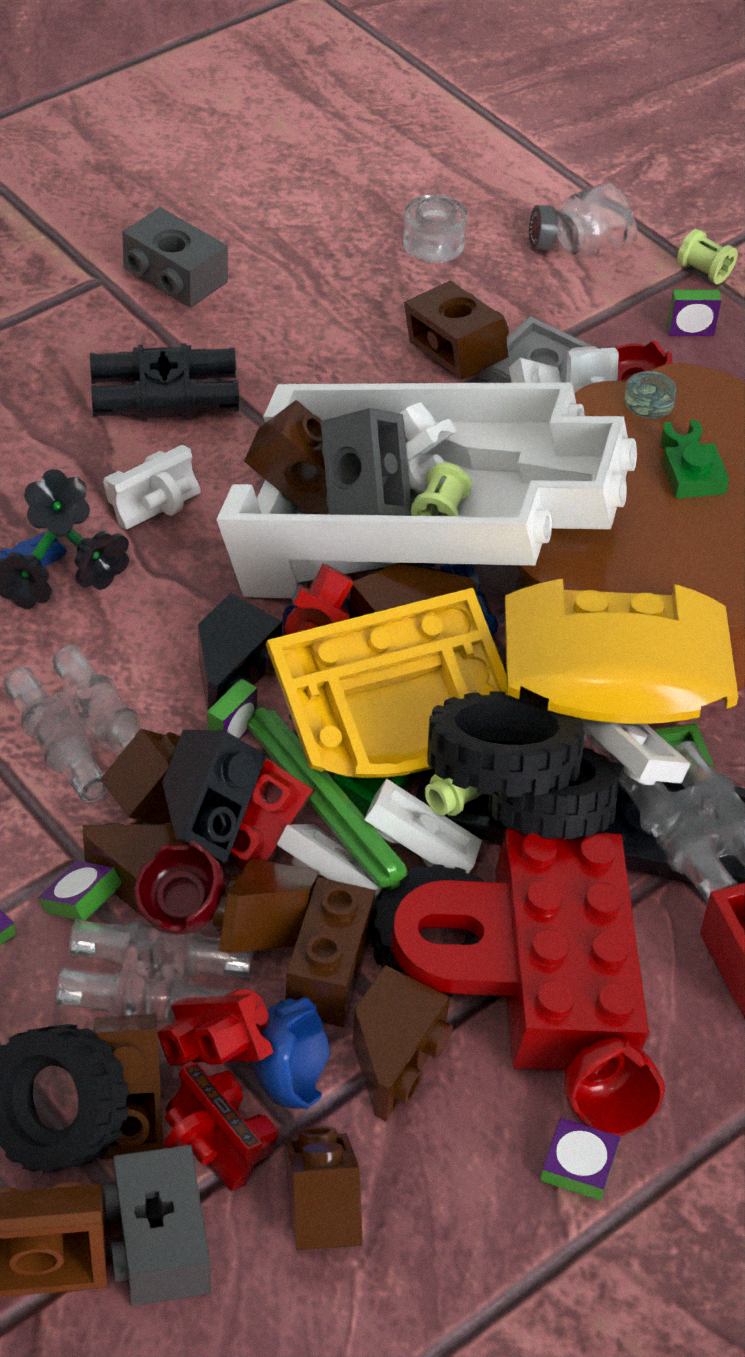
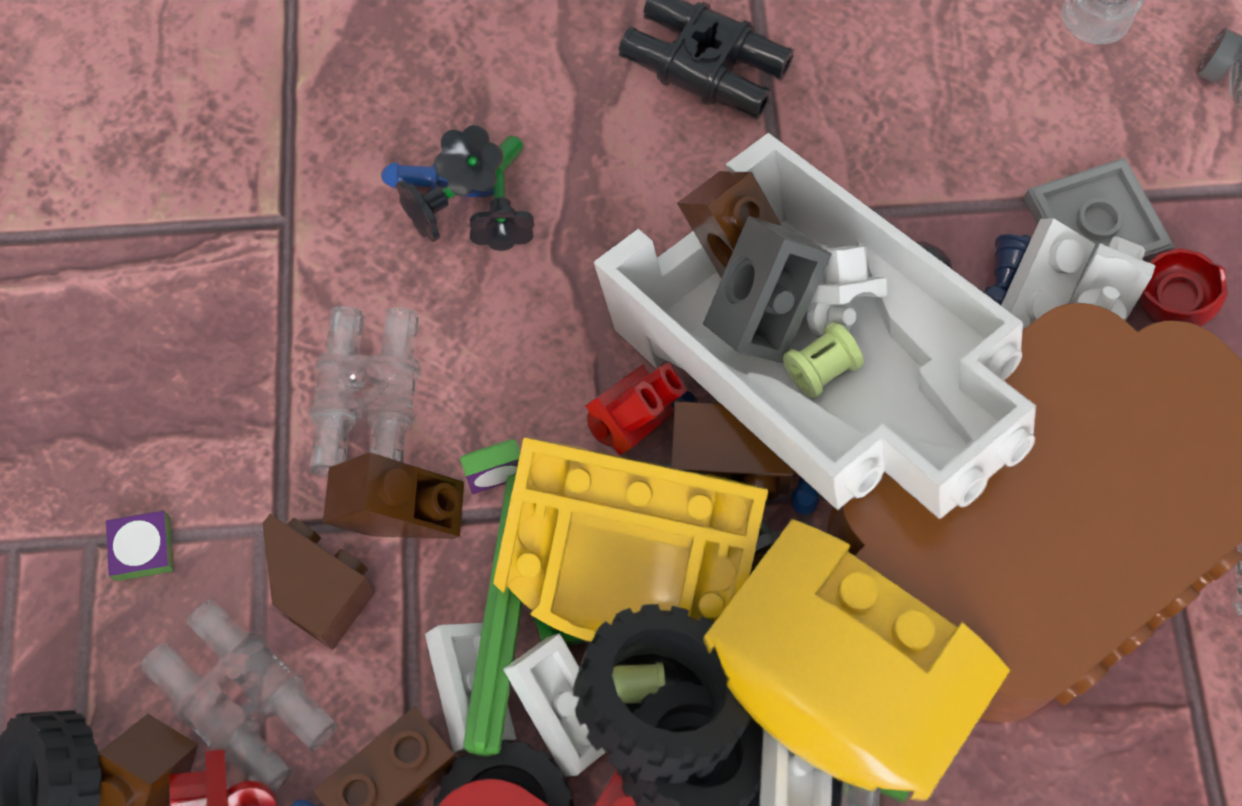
camera: 40 degrees right, 20 degrees up
tile [38,861,122,921] -> none
white hips [103,445,201,530] -> none
dark red hair [134,840,226,935] -> none
black slope [162,730,267,863] -> none
black slope [198,593,282,711] -> none
reddish brown slope [213,858,320,953] -> none
red hips [228,759,315,869] -> none
reddish brown brick [404,281,509,380] -> none
clear light blue tile [624,371,677,418] -> none
green plate [661,419,729,499] -> none

